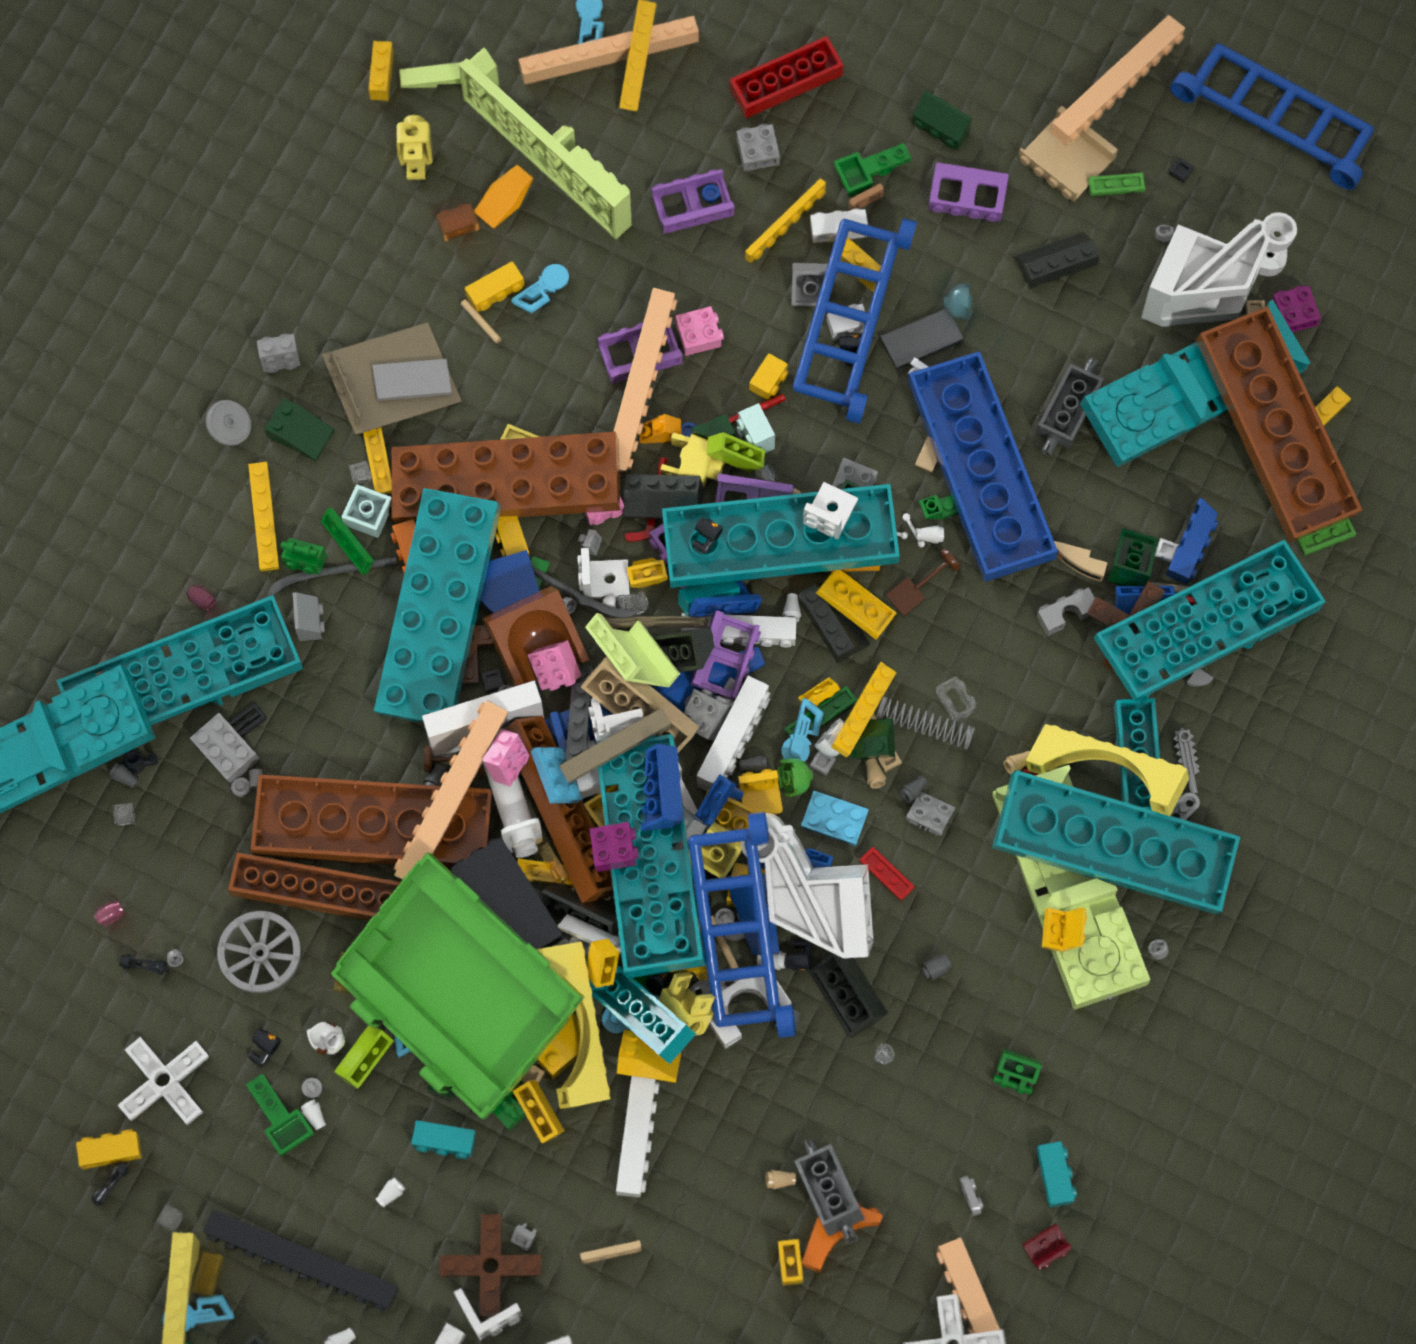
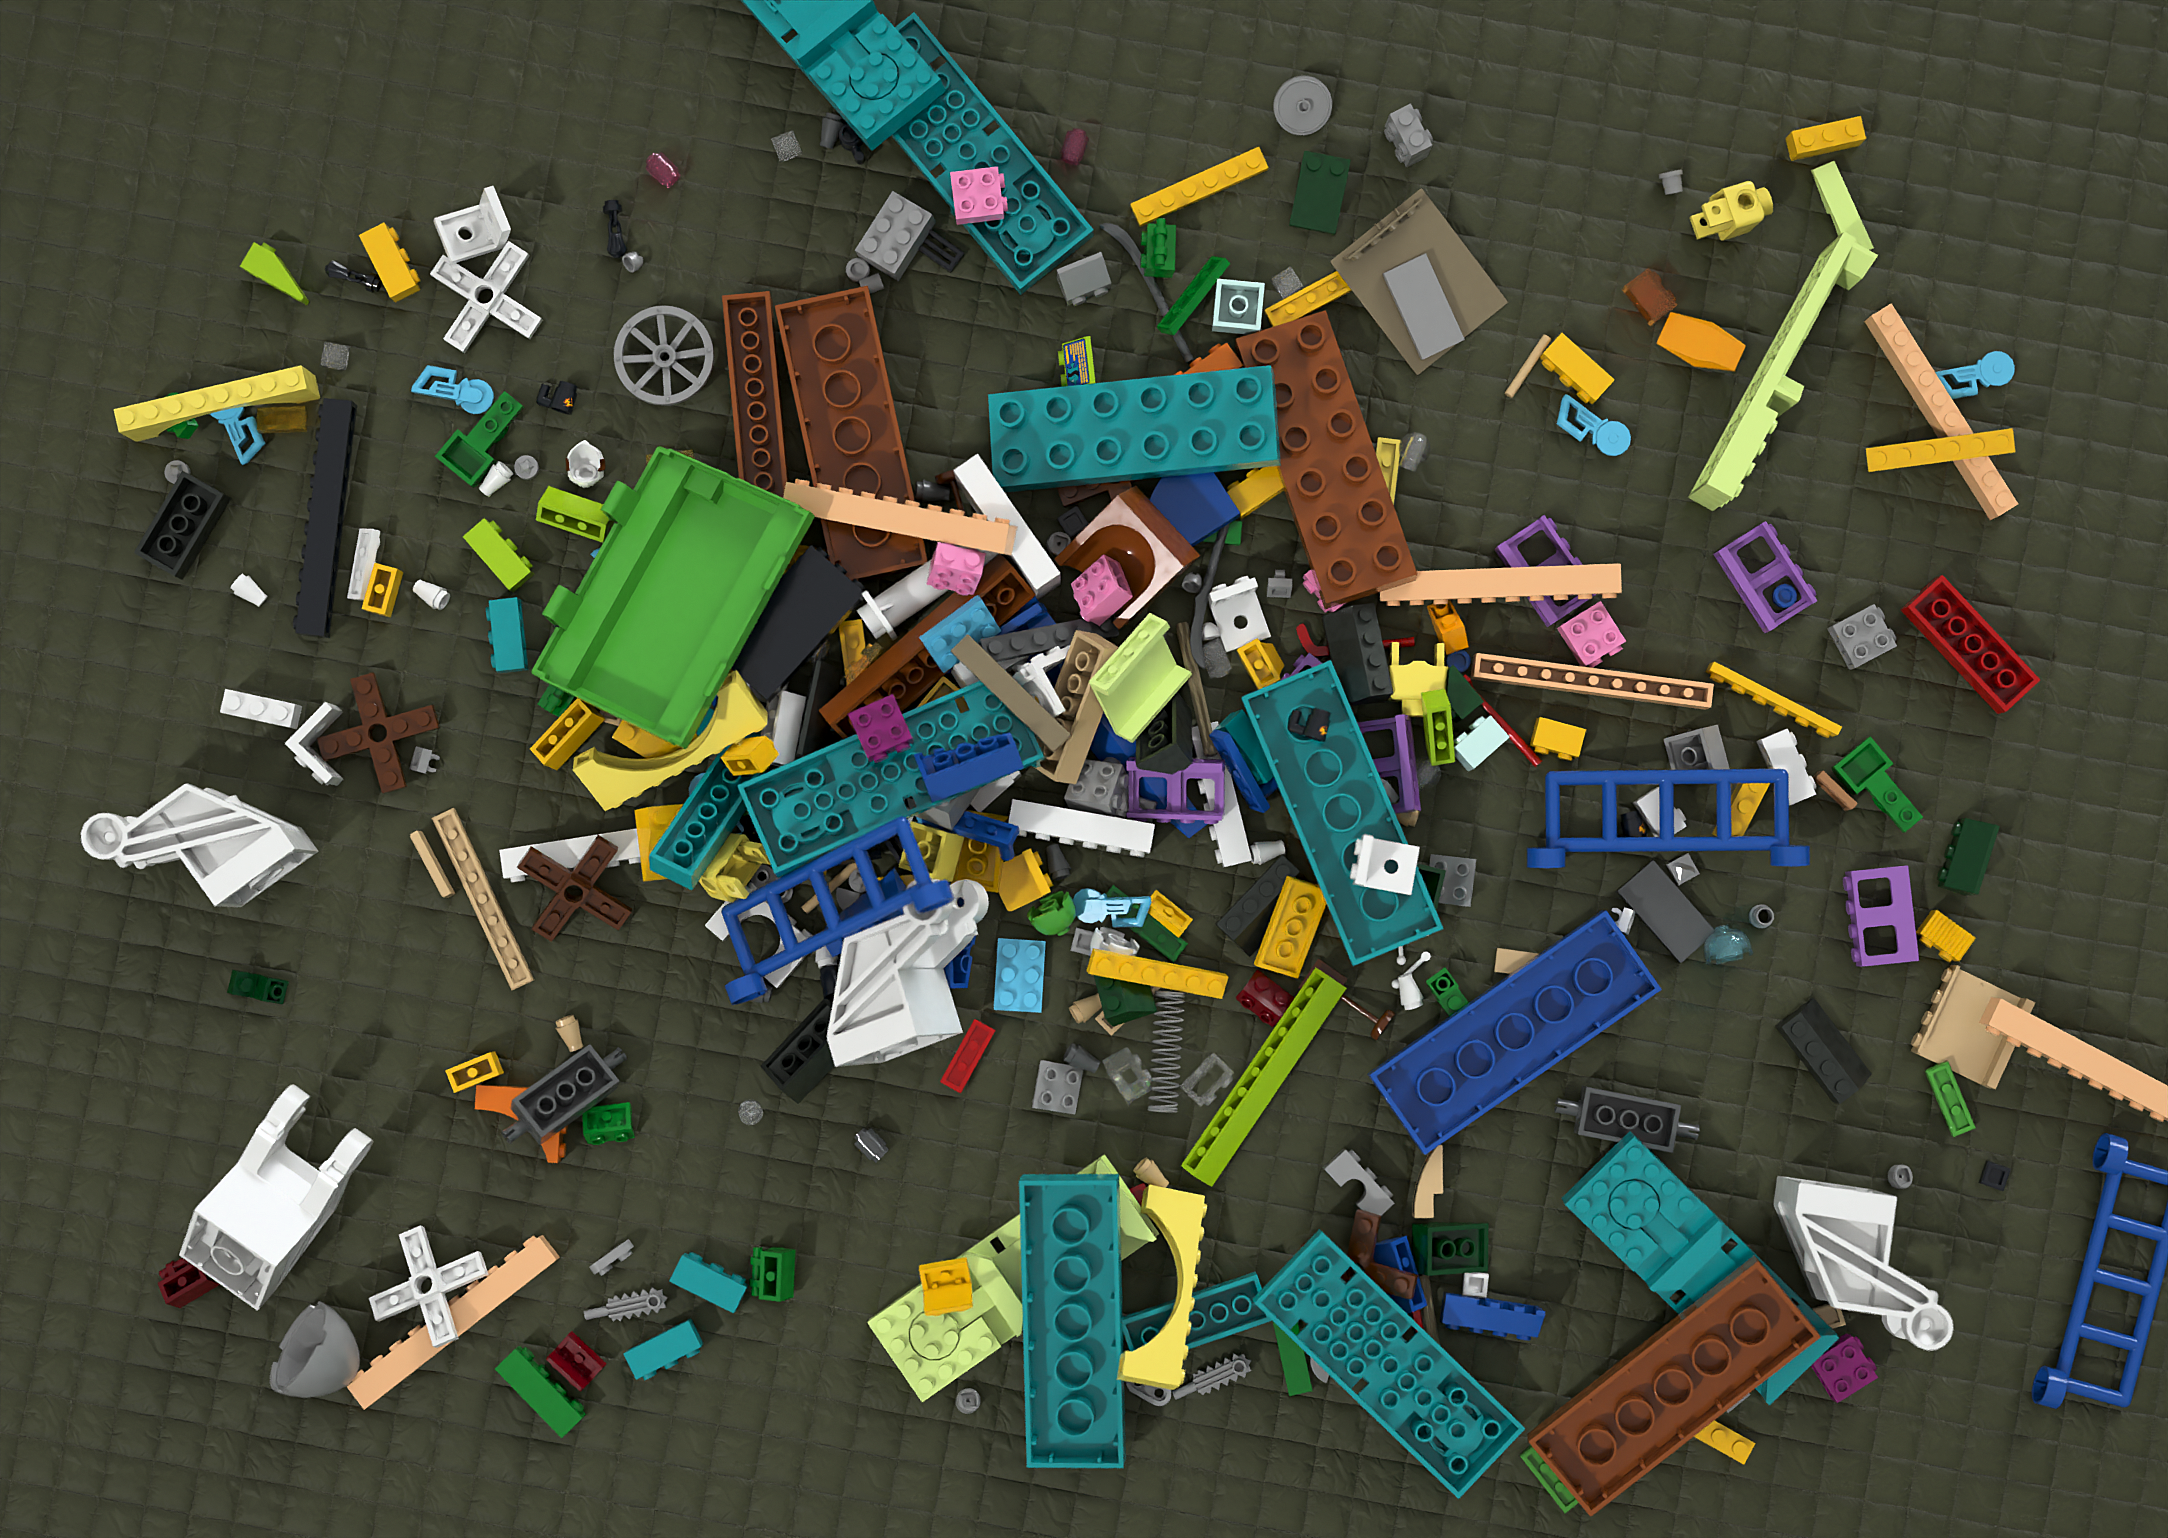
camera: 70 degrees right, 15 degrees up
none -> lime slope [240,242,309,305]
none -> white plate [347,528,380,601]
none -> yellow brick [362,563,403,618]
none -> medium azure piece [411,365,494,414]
none -> tan tile [432,808,535,990]
none -> white bracket [433,186,511,264]
none -> lime brick [463,518,534,593]
none -> green brick [495,1345,586,1438]
none -> reddish brown piece [517,835,632,942]
none -> green bracket [582,1102,635,1145]
none -> light grey piece [584,1287,668,1322]
none -> teal brick [669,1252,749,1313]
none -> bright pink brick [950,166,1008,225]
none -> slope [1058,336,1095,387]
none -> clear window [1102,1047,1153,1106]
none -> lime brick [1181,967,1347,1187]
none -> dark red bracket [1236,969,1294,1027]
none -> green tile [1273,1321,1313,1396]
none -> clear piece [1399,432,1431,472]
none -> light nougat brick [1470,653,1714,710]
none -> light grey piece [1659,170,1683,195]
none -> light grey tile [1666,853,1700,885]
none -> light grey piece [1749,904,1774,928]
none -> yellow brick [1916,910,1976,962]

